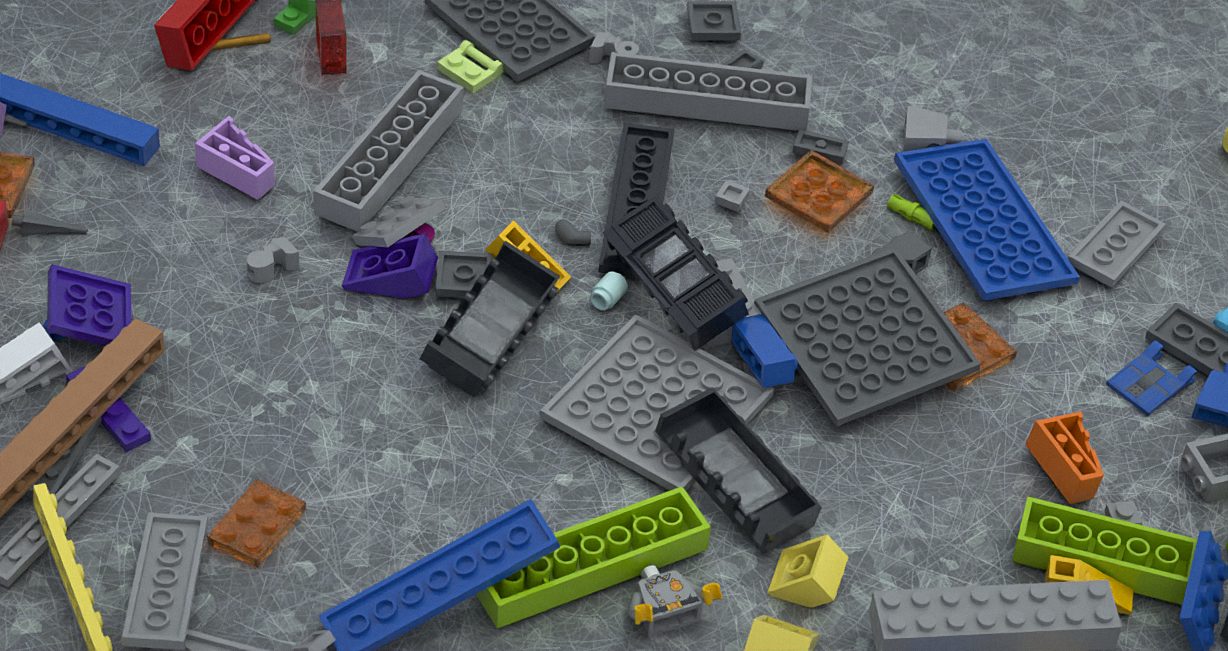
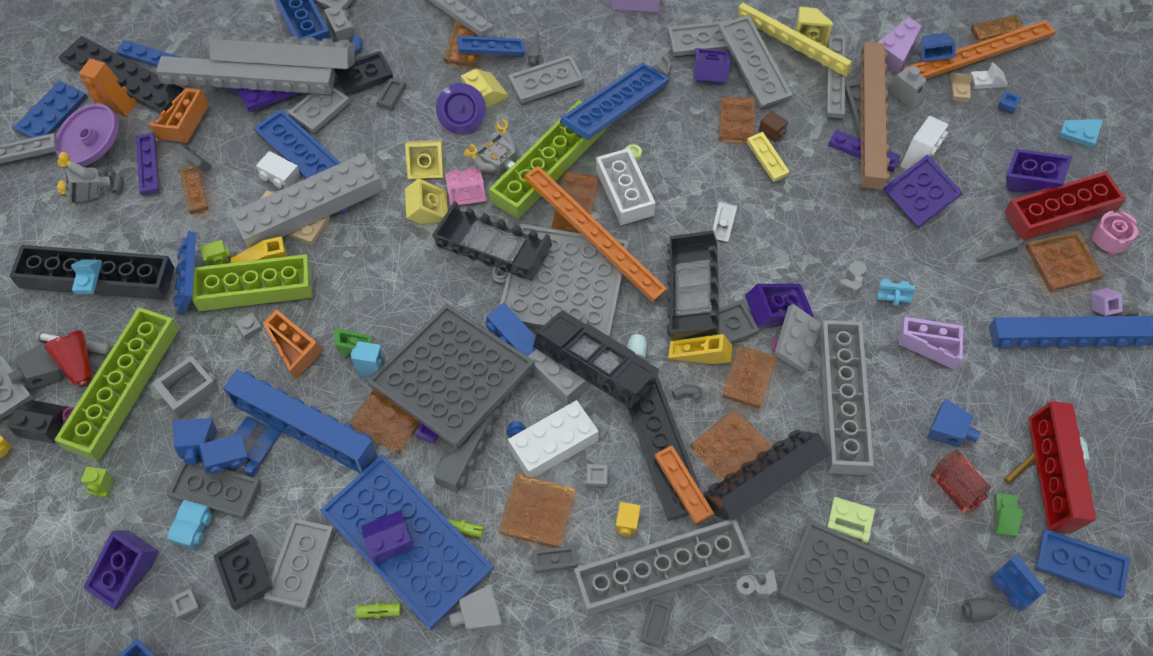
camera: 160 degrees right, 15 degrees up
none -> blue brick [199,434,247,474]
none -> lime brick [200,240,232,266]
none -> black plate [213,534,274,611]
none -> blue brick [223,369,378,474]
none -> bright green slope [334,328,371,358]
none -> medium azure brick [351,341,386,378]
none -> lime pin [356,601,401,619]
none -> dark purple slope [361,510,415,565]
none -> bright pink bracket [445,167,486,206]
none -> blue plate [506,421,526,438]
none -> white brick [508,400,598,481]
none -> orange plate [524,166,667,303]
none -> clear orange plate [551,172,599,233]
none -> white brick [596,148,656,226]
none -> yellow brick [615,502,641,537]
none -> yellowish green tile [625,144,642,162]
none -> orange tile [654,446,714,525]
none -> clear orange plate [690,409,773,481]
none -> dark purple slope [693,48,730,84]
none -> black brick [703,430,830,521]
none -> white slope [712,202,737,242]
none -> clear orange plate [722,345,776,409]
none -> light yellow plate [747,132,790,182]
none -> reddish brown brick [759,110,788,142]
none -> light yellow slope [794,7,833,47]
none -> medium azure hips [876,279,915,306]
none -> blue torso [927,399,981,447]

